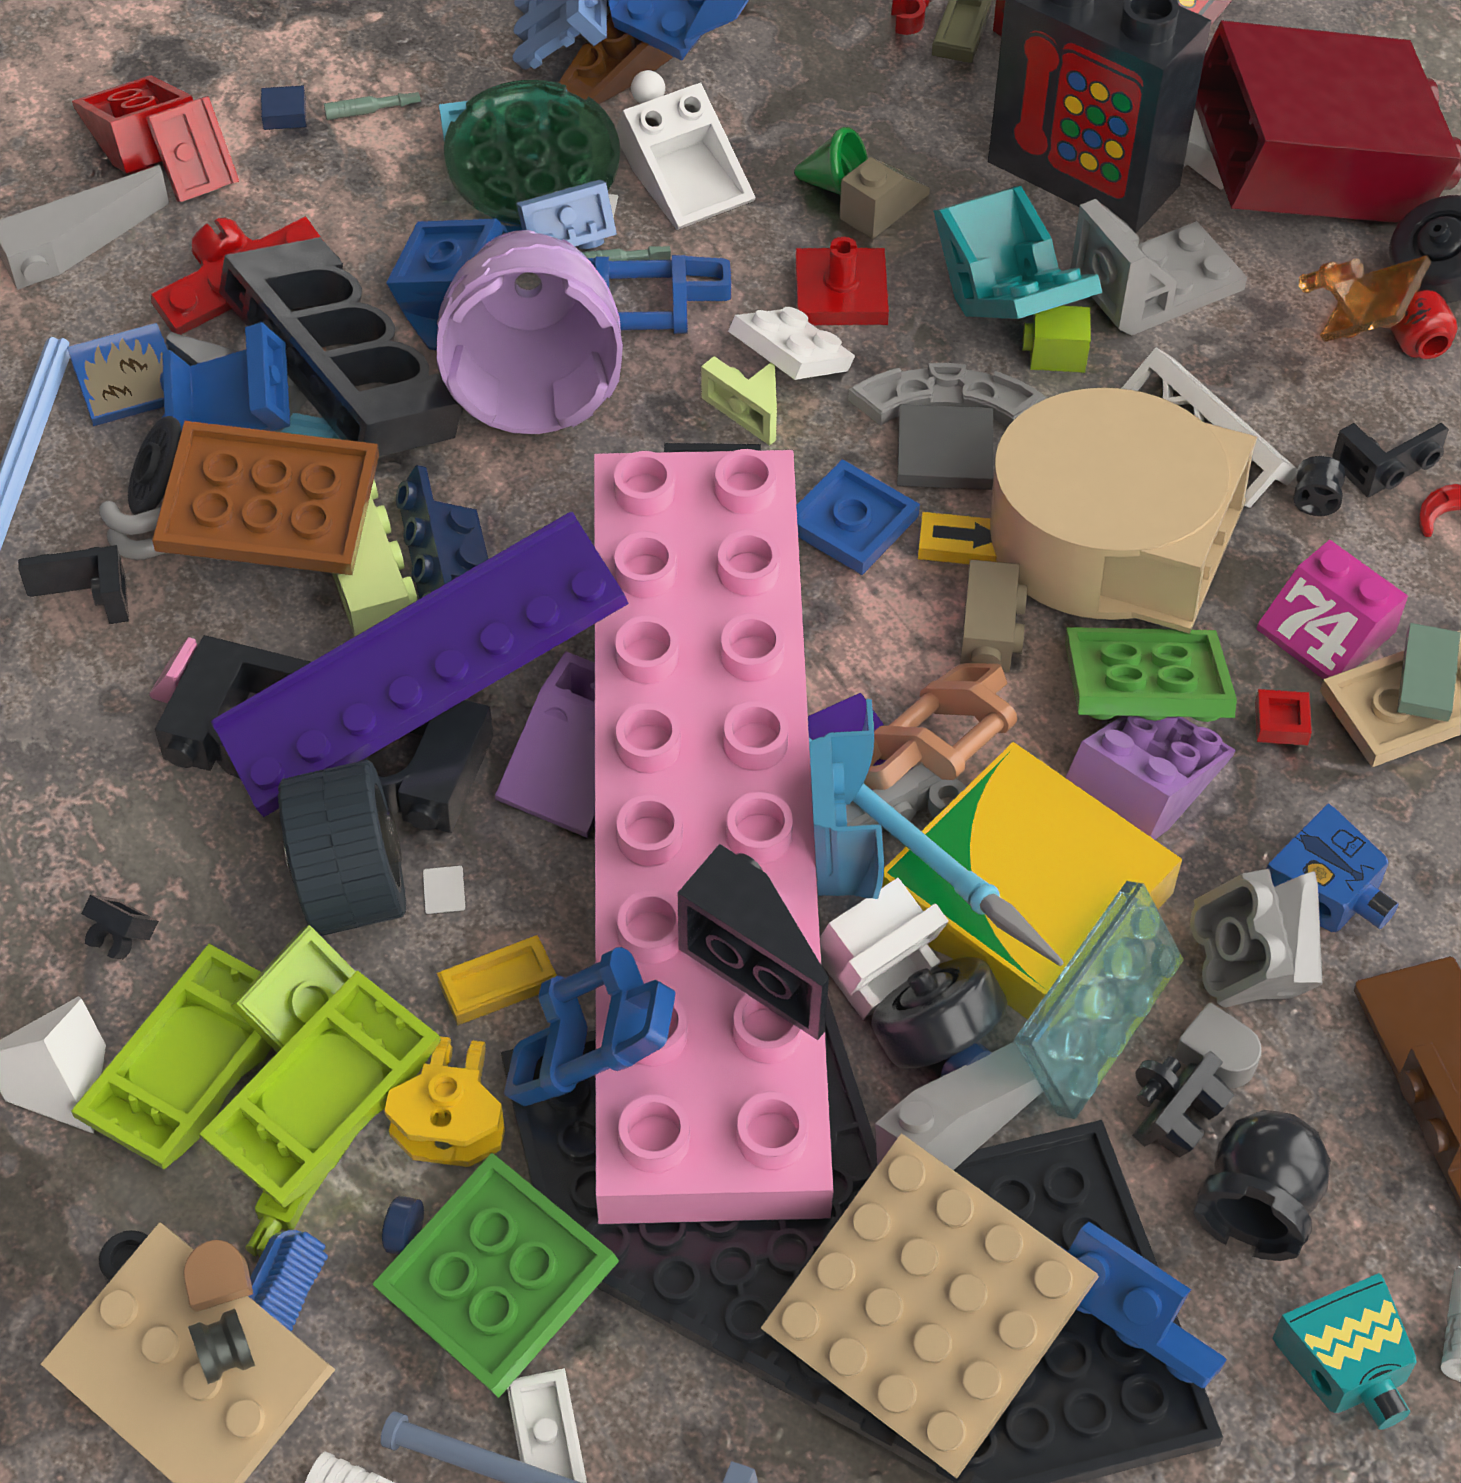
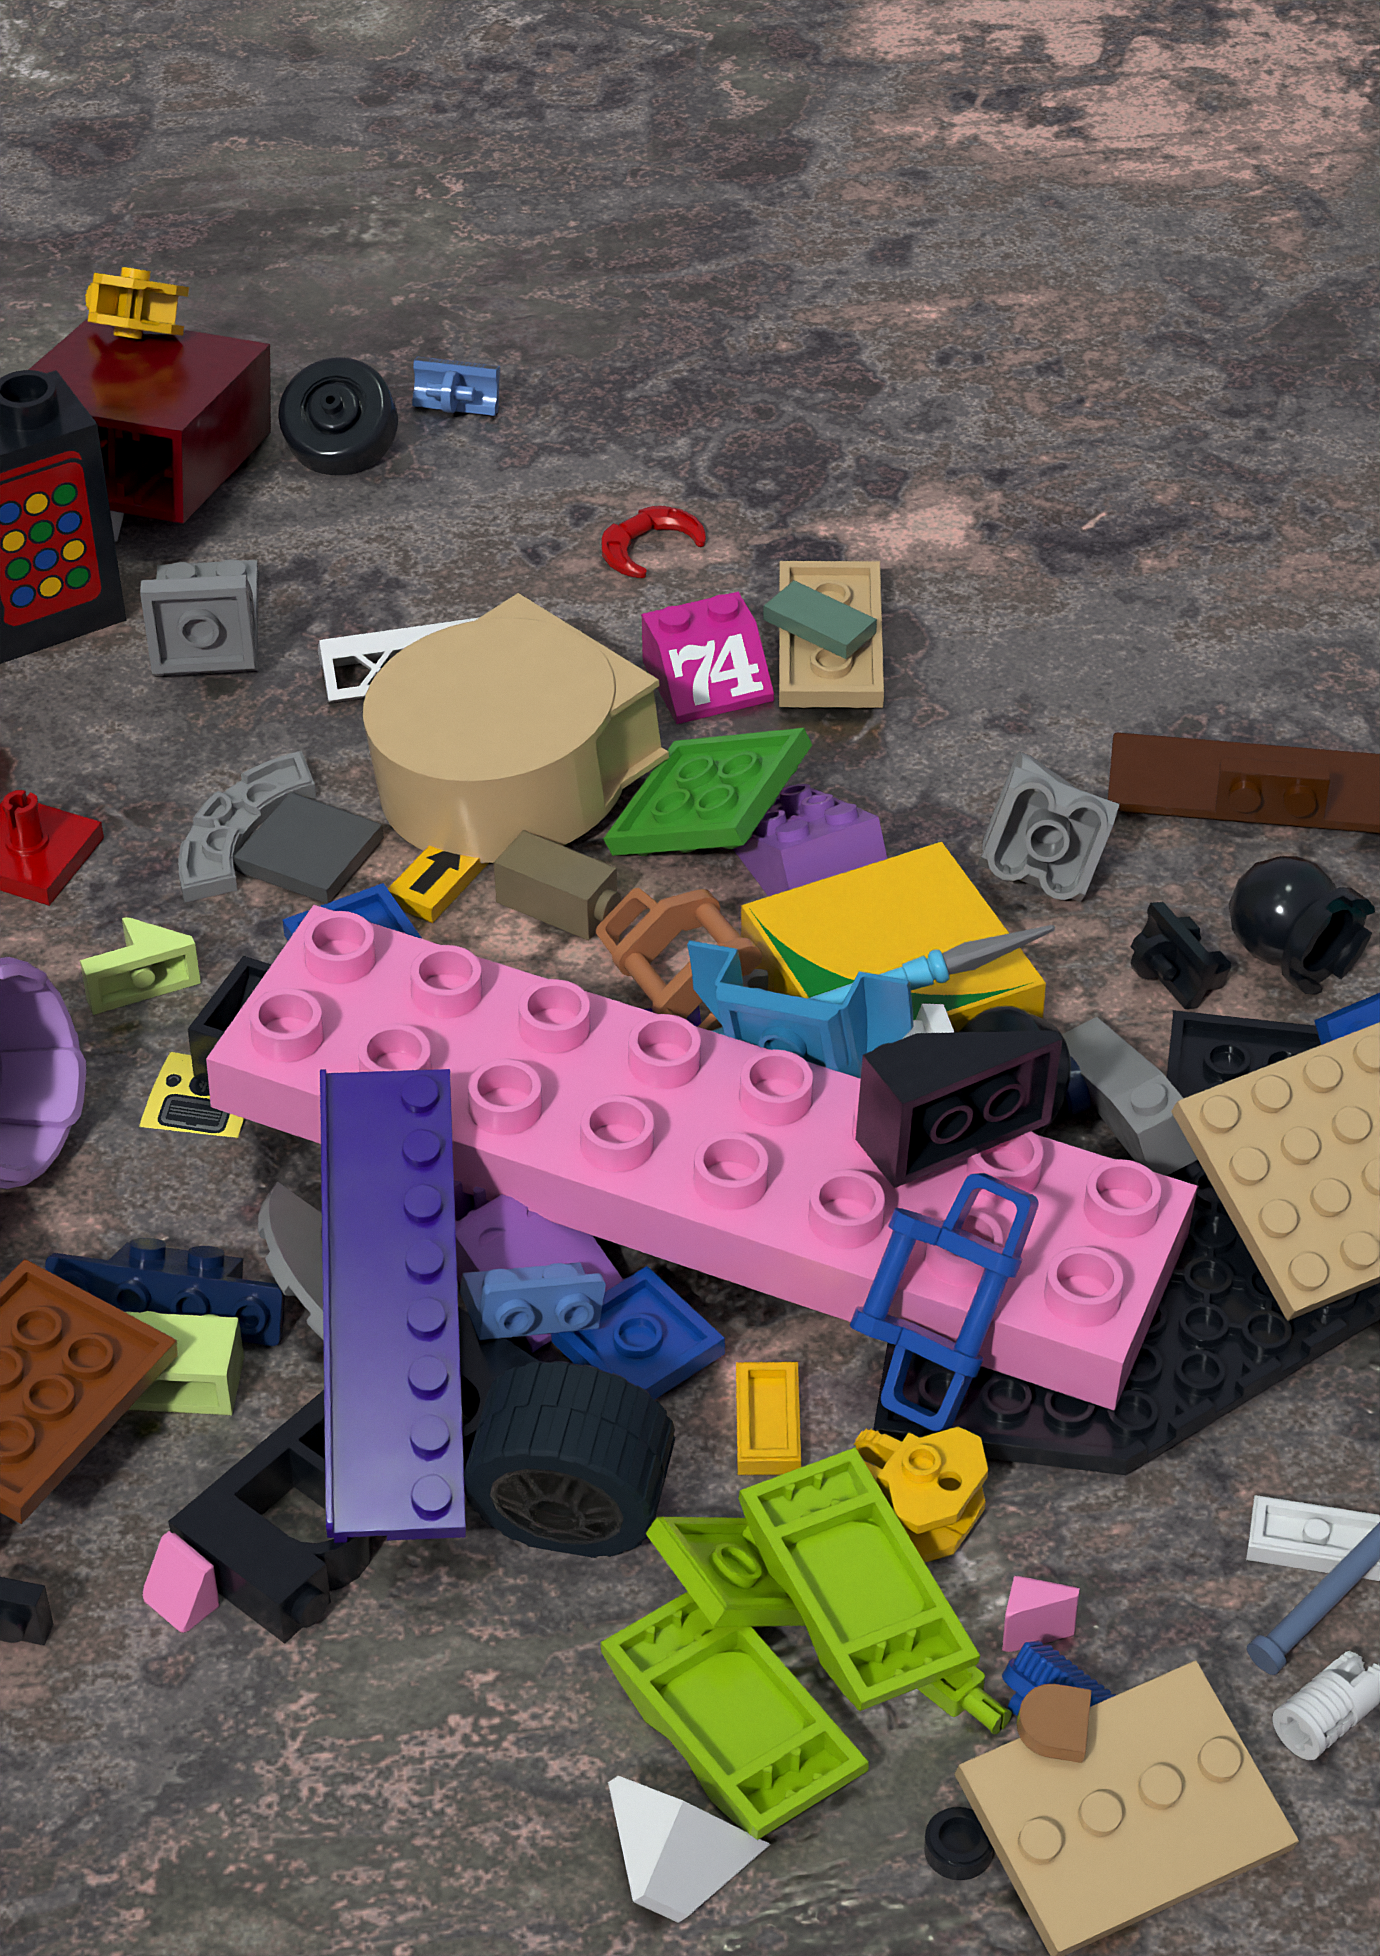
camera: 65 degrees left, 10 degrees down
black tile [81,894,159,960] -> none
pearl dark grey wheel [188,1308,255,1384] -> none
bright green plate [372,1153,619,1398] -> none
dark blue tile [382,1196,424,1255] -> none
white plate [728,307,855,380] -> none
teal bracket [933,186,1102,319] -> none
clear light blue plate [1014,881,1184,1119] -> none
lime brick [1022,306,1091,373] -> none
light grey piece [1175,1003,1261,1089] -> none
red plate [1255,689,1312,745] -> none
blue torso [1266,803,1399,932] -> none
black wheel [1293,456,1345,516] -> none
clear orange plate [1299,256,1431,342] -> none
black bracket [1332,423,1449,498] -> none
red head [1388,290,1458,359] -> none
none -> yellow hinge [85,267,189,339]
none -> medium blue bracket [460,1262,606,1340]
none -> blue plate [551,1266,725,1400]
none -> bright pink slope [1002,1576,1080,1652]

